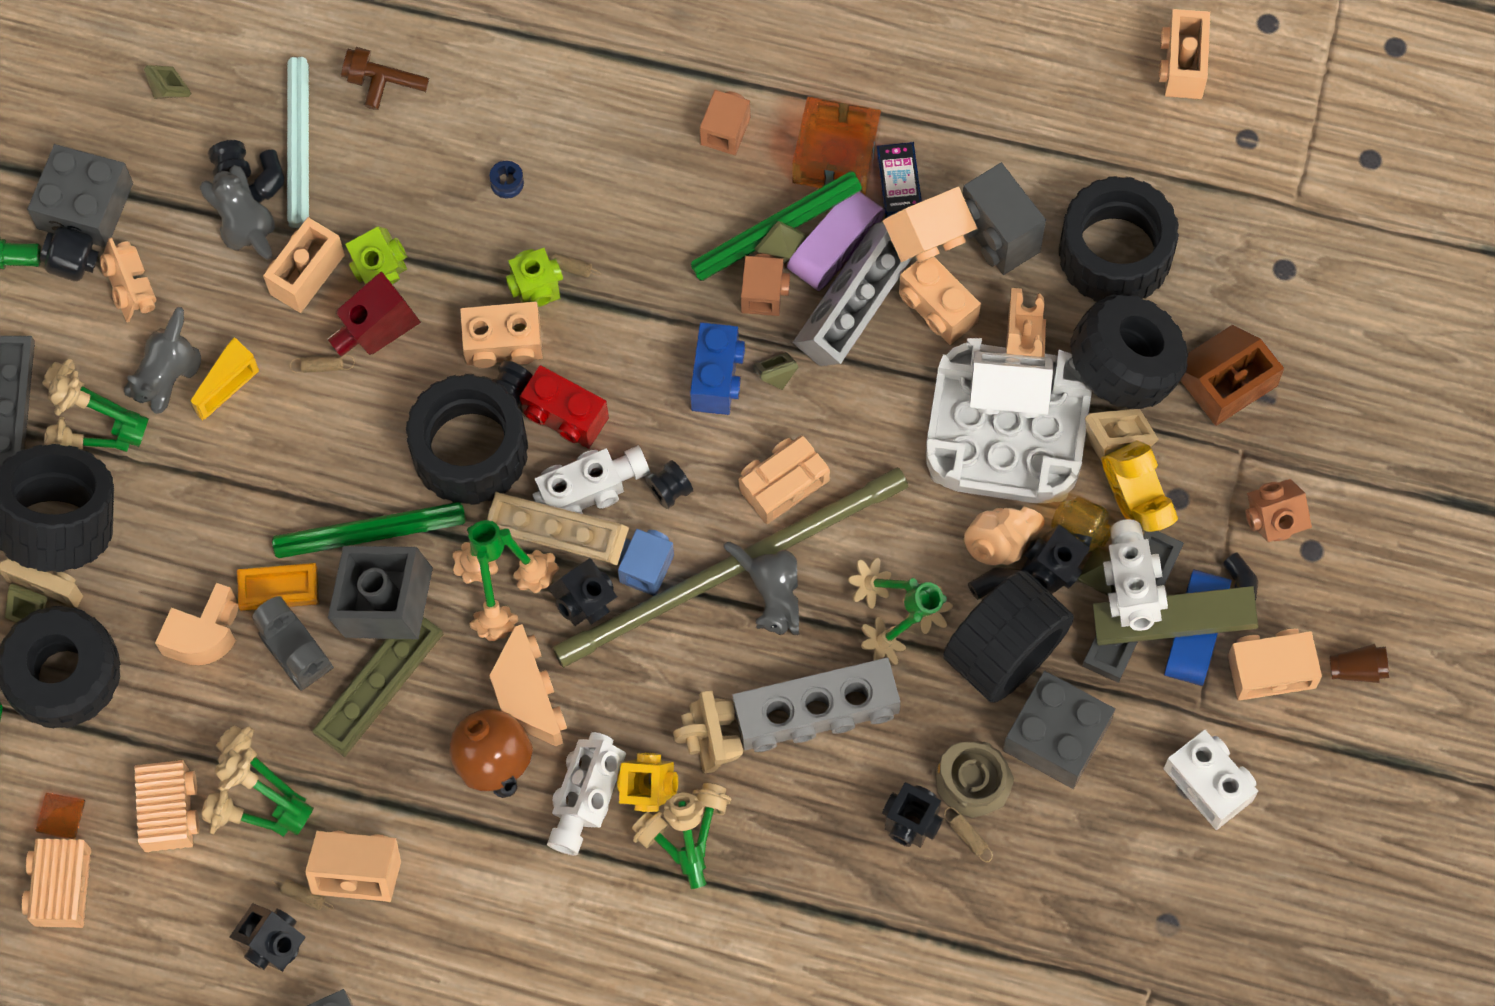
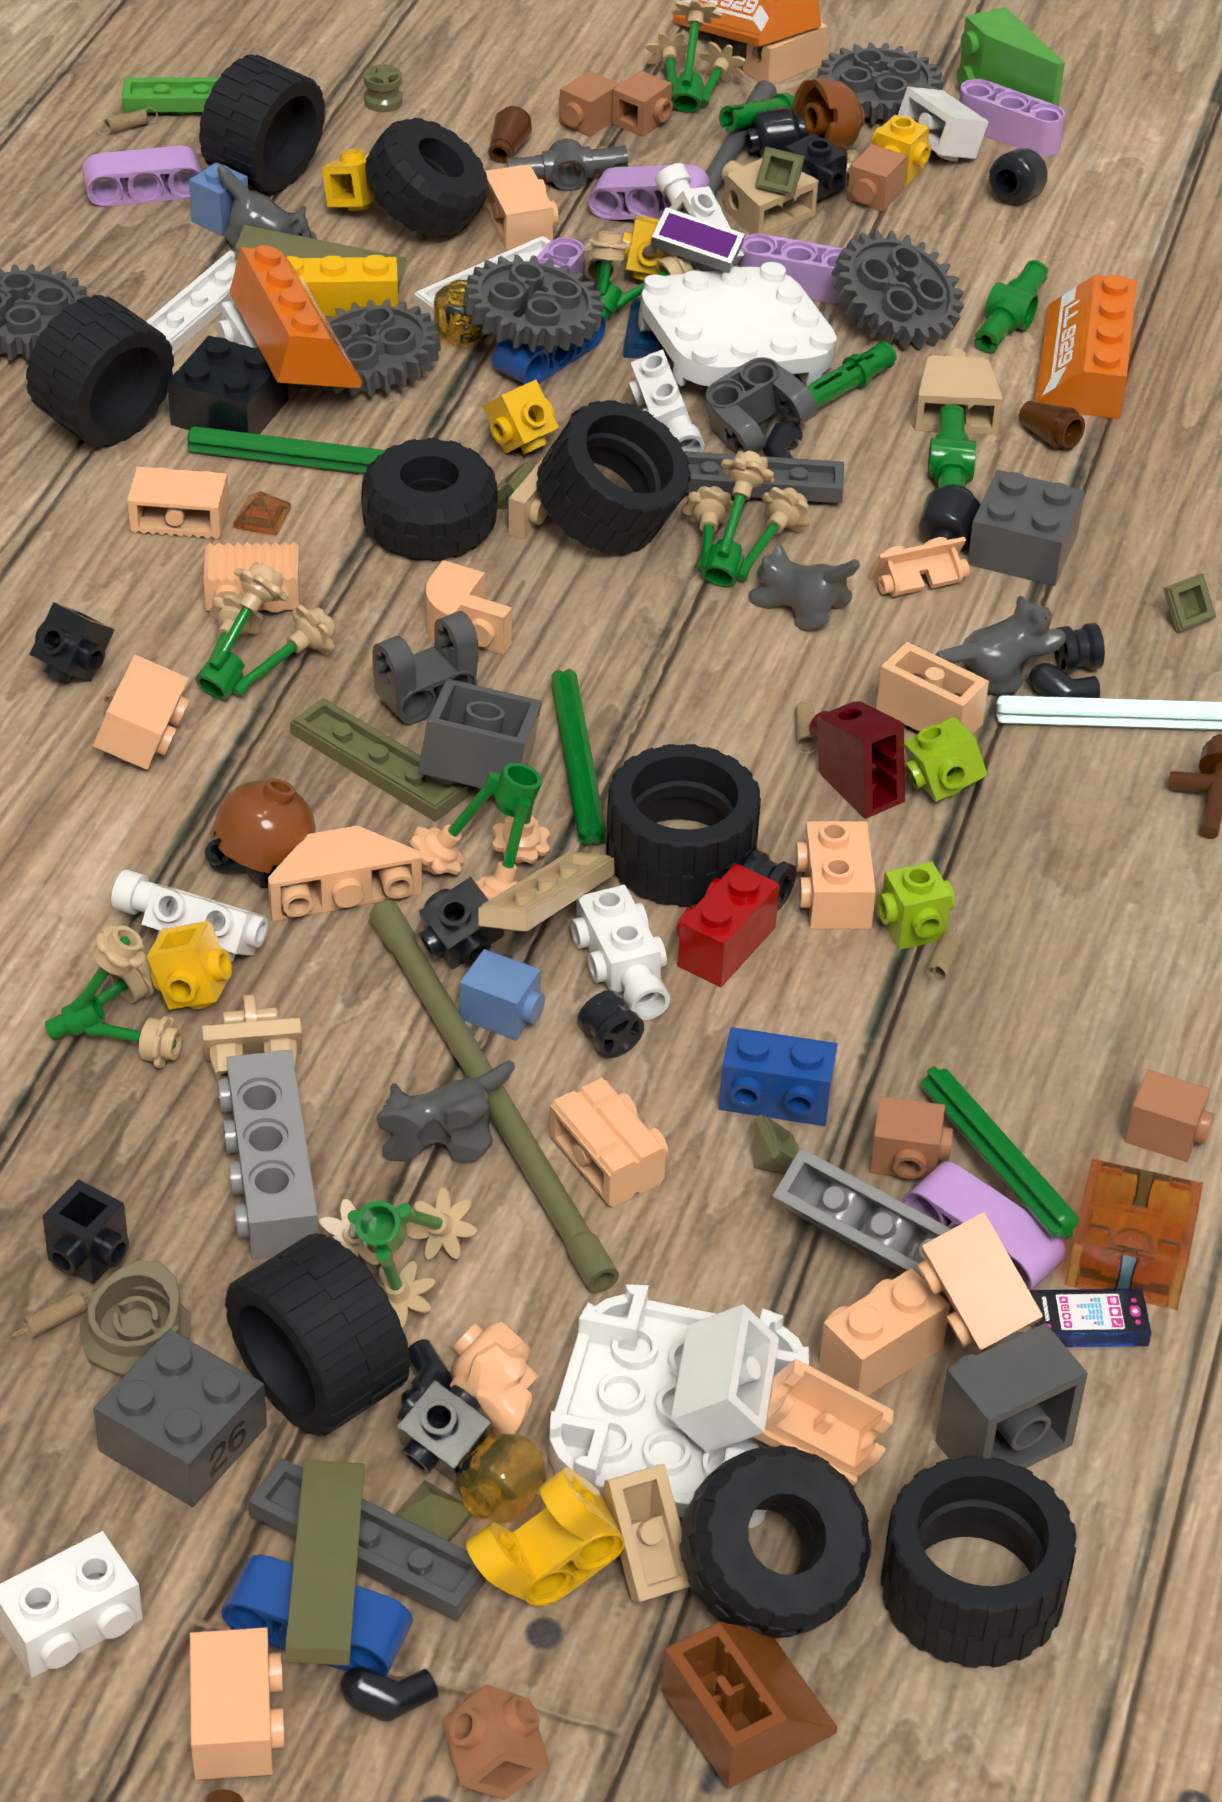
camera: 90 degrees right, 25 degrees down
yellow slope [190,337,259,421] -> none
light orange tile [237,563,319,611] -> none
dark blue bush [489,161,524,199] -> none
olive slope [755,221,807,264] -> none
white brick [1103,519,1168,631] -> none

